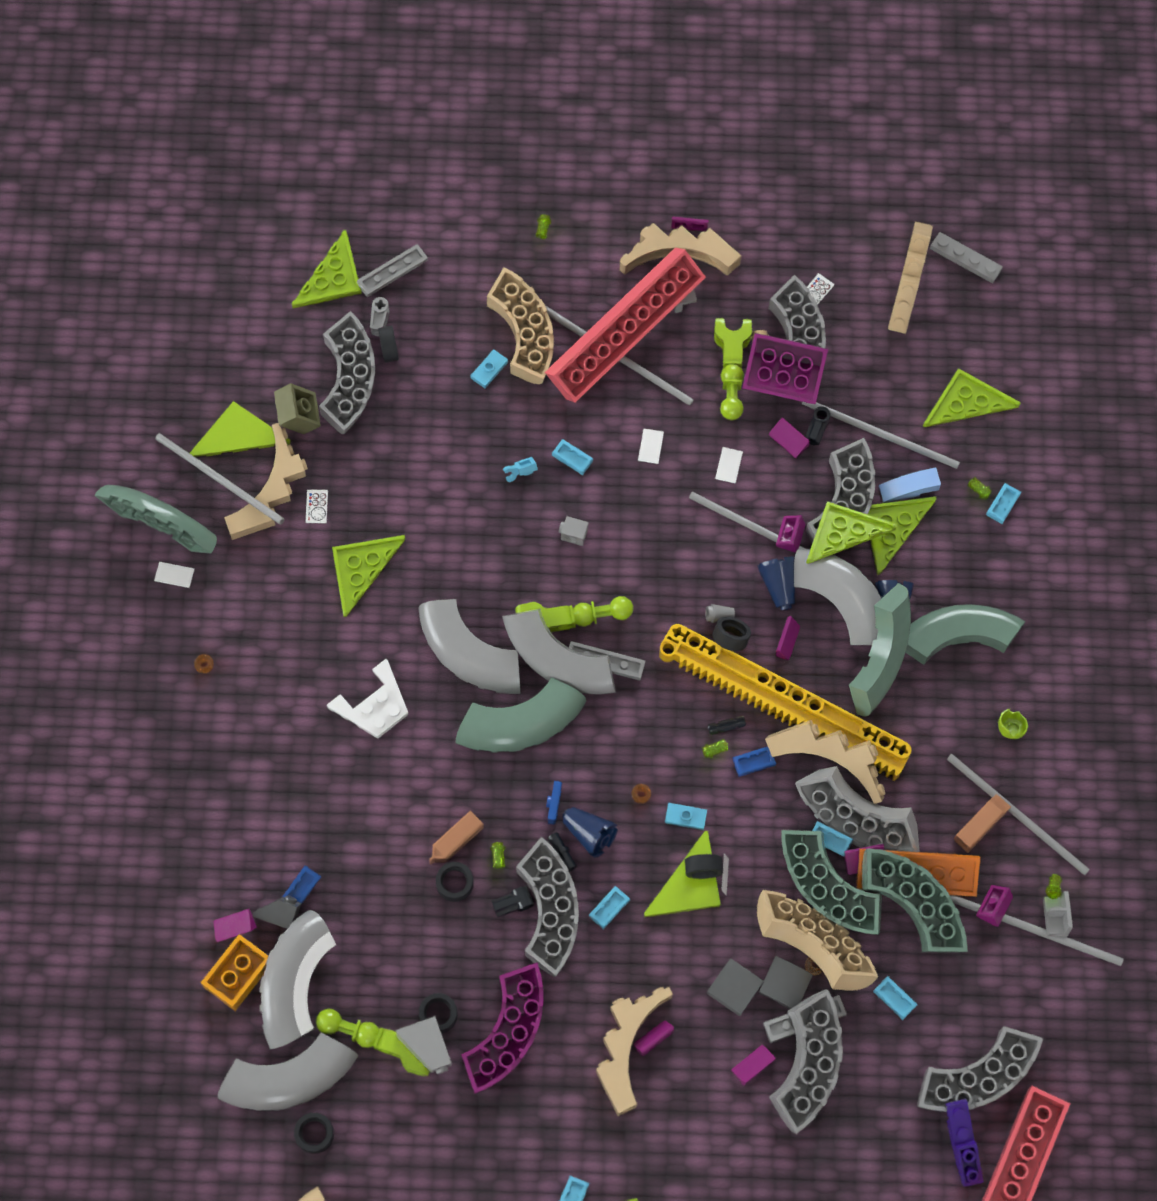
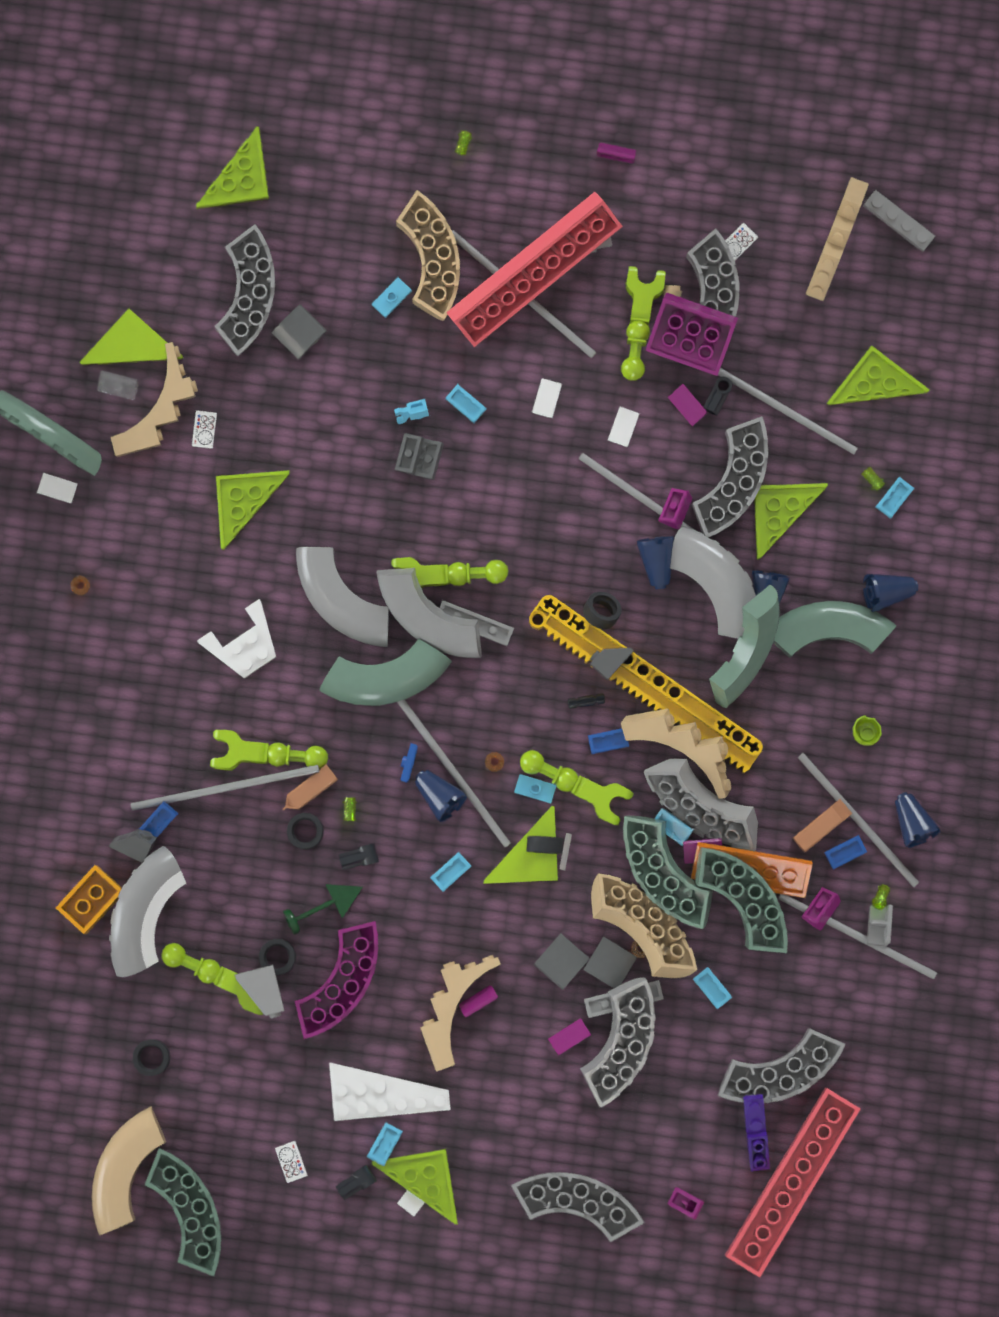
camera: 10 degrees right, 15 degrees up
light grey piece [155,433,285,525] -> none
magenta slope [213,908,256,942] -> none
light grey brick [218,1033,358,1111] -> none
olive brick [274,383,321,434] -> none
light grey plate [357,244,428,297] -> none
light grey piece [370,297,390,336] -> none
black tyre [378,326,399,363] -> none
light grey brick [516,837,579,977] -> none
black pin [547,832,577,872] -> none
light grey brick [559,516,588,546] -> none
tan arch [620,223,741,276] -> none
clear neon green pin [702,739,728,759] -> none
light grey cone [705,604,735,623] -> none
magenta slope [775,616,800,660] -> none
lime tile [806,502,897,564] -> none
light blue slope [879,468,941,503] -> none
none -> clear slope [97,371,139,400]
none -> light grey piece [131,765,319,811]
none -> lime piece [210,730,328,771]
none -> dark grey slope [272,304,327,359]
none -> dark green piece [283,884,363,935]
none -> white wing [329,1062,451,1121]
none -> dark grey slope [395,433,444,480]
none -> light grey piece [397,700,511,847]
none -> lime piece [520,750,634,825]
none -> dark grey slope [590,648,634,680]
none -> blue plate [824,835,867,869]
none -> dark blue cone [863,574,918,612]
none -> dark blue cone [895,792,941,848]

